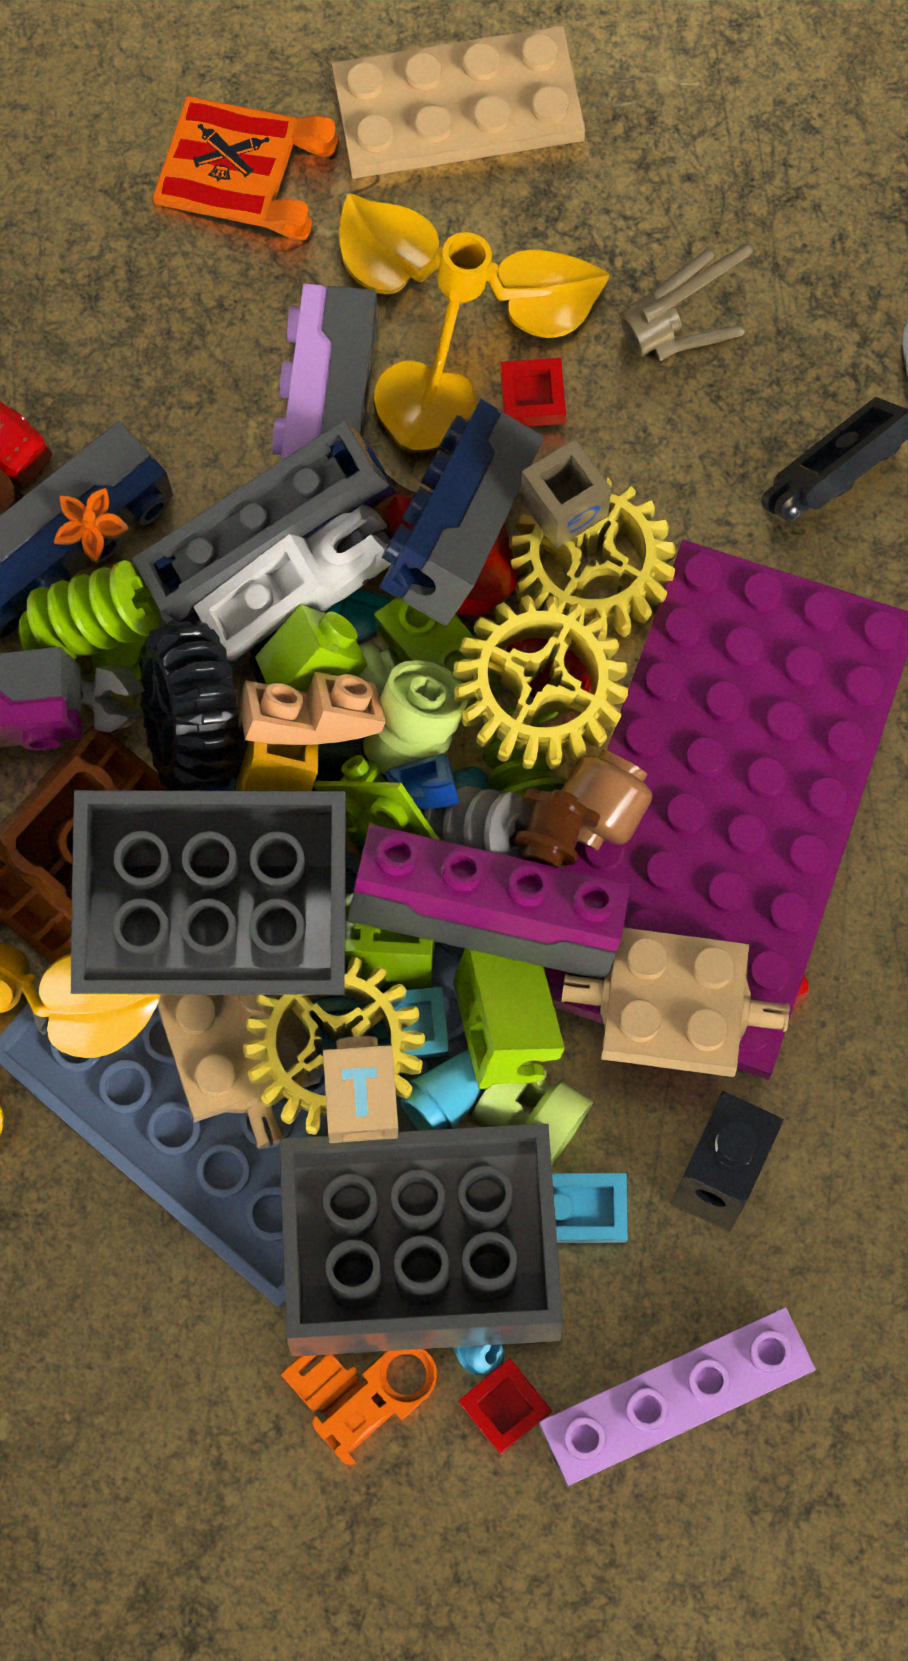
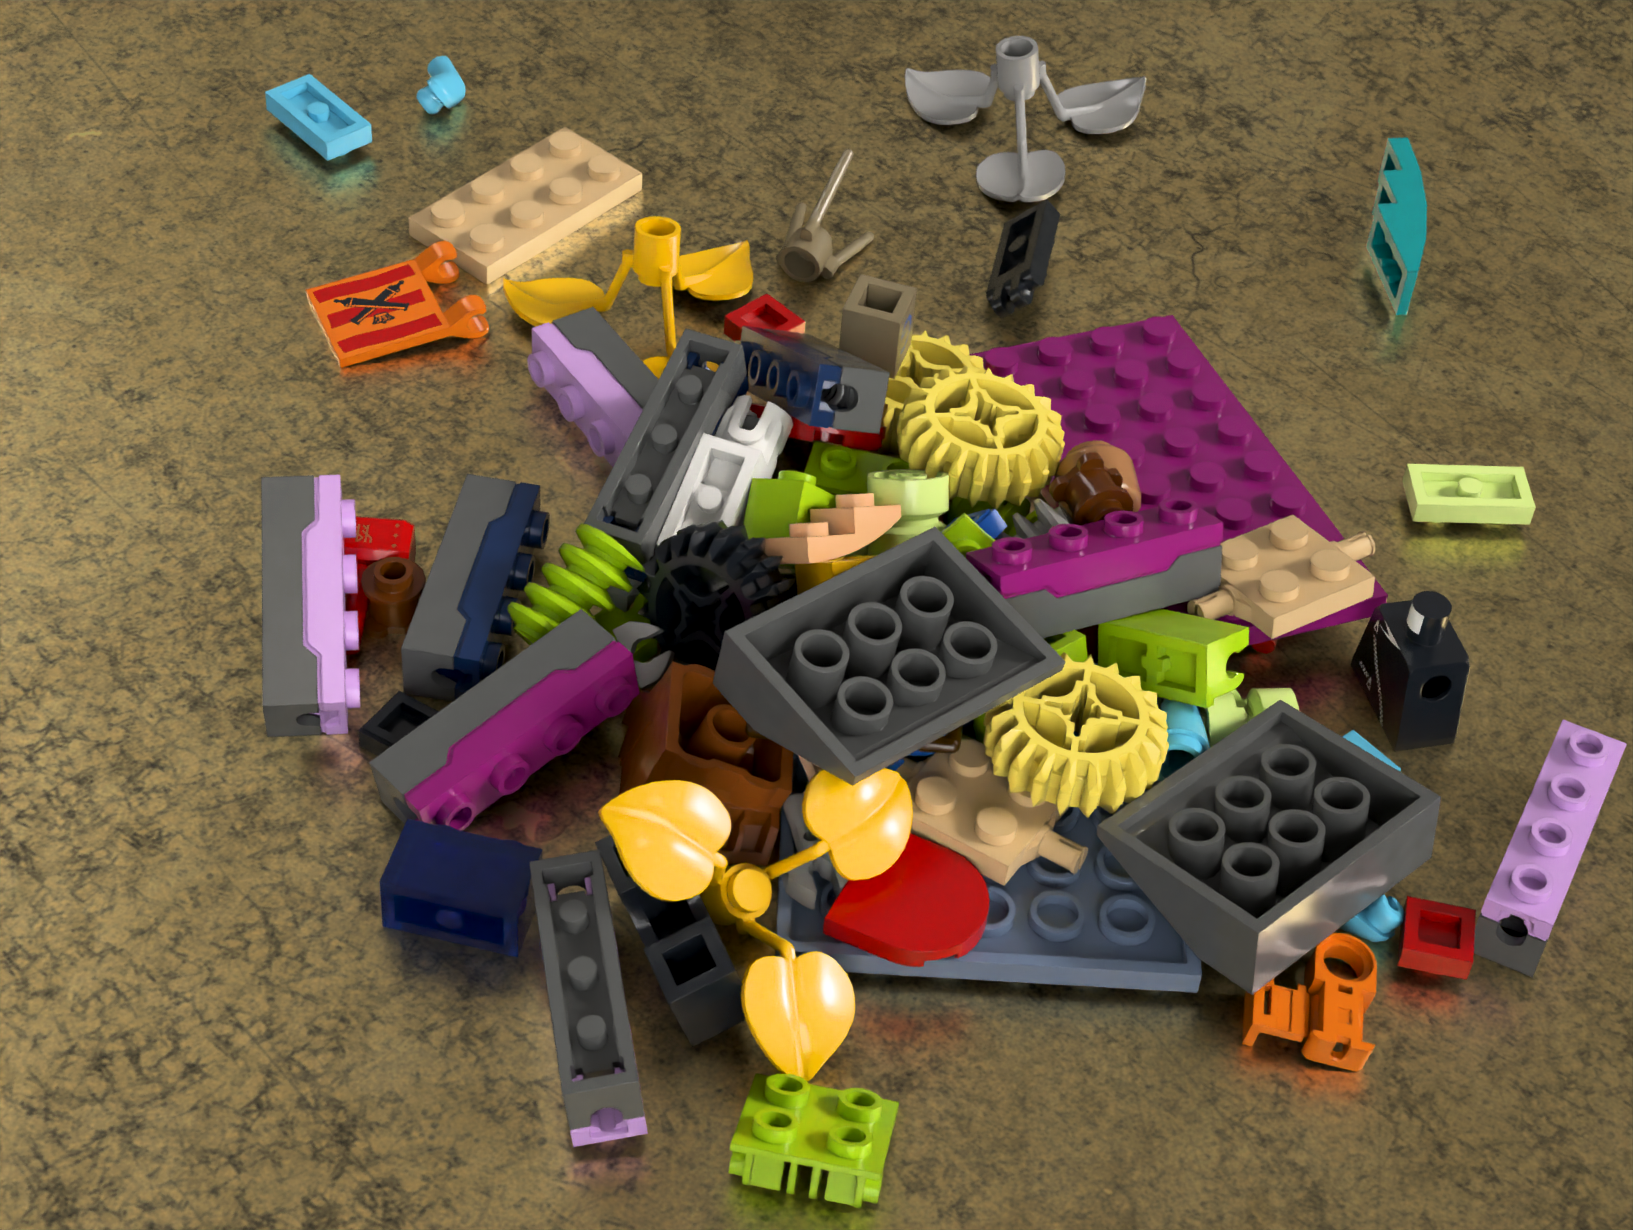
camera: 45 degrees left, 30 degrees down
orange plant [54,488,129,563] -> none
tan brick [323,1036,398,1143] -> none
none -> red tile [823,833,990,967]

